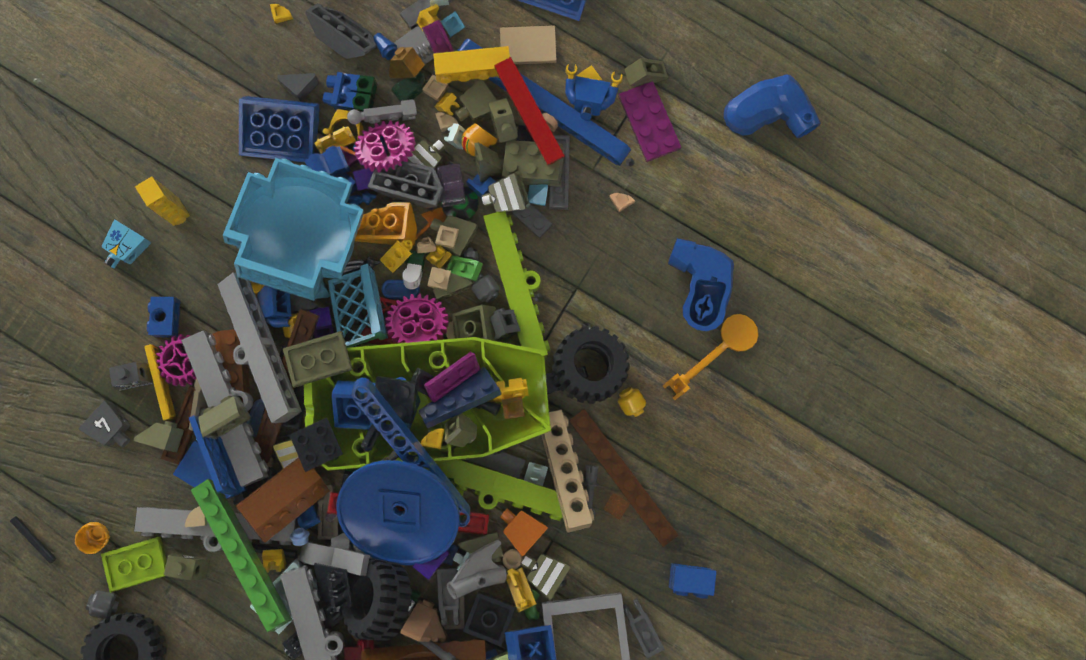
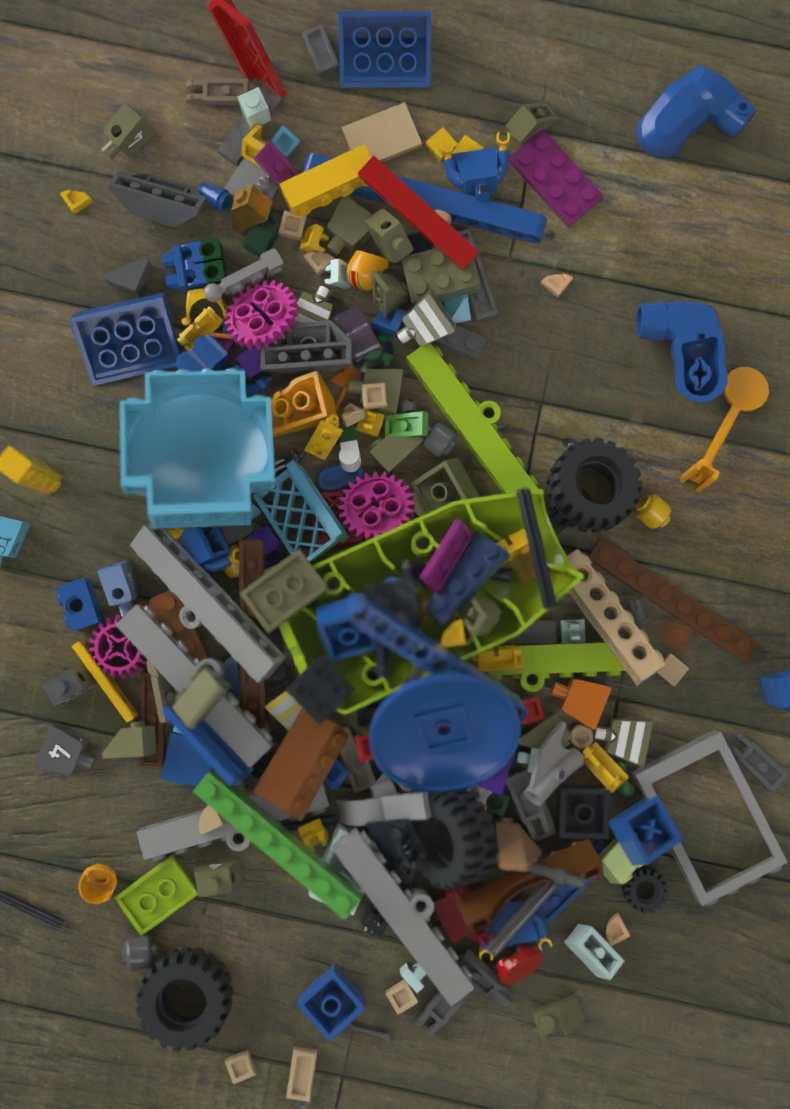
camera: 15 degrees left, 5 degrees up
light blue plate [290,528,310,546] -> none
tan plate [428,267,451,291] -> none
dark grey brick [490,308,520,340] -> none
none -> medium blue torso [97,560,139,617]
none -> clear orange slope [417,588,430,620]
none -> yellow tile [426,127,458,162]
none -> dark green leg [466,785,511,817]
none -> yellow hinge [471,644,522,672]
none -> black axle [516,488,557,609]
none -> tan tile [657,653,689,687]

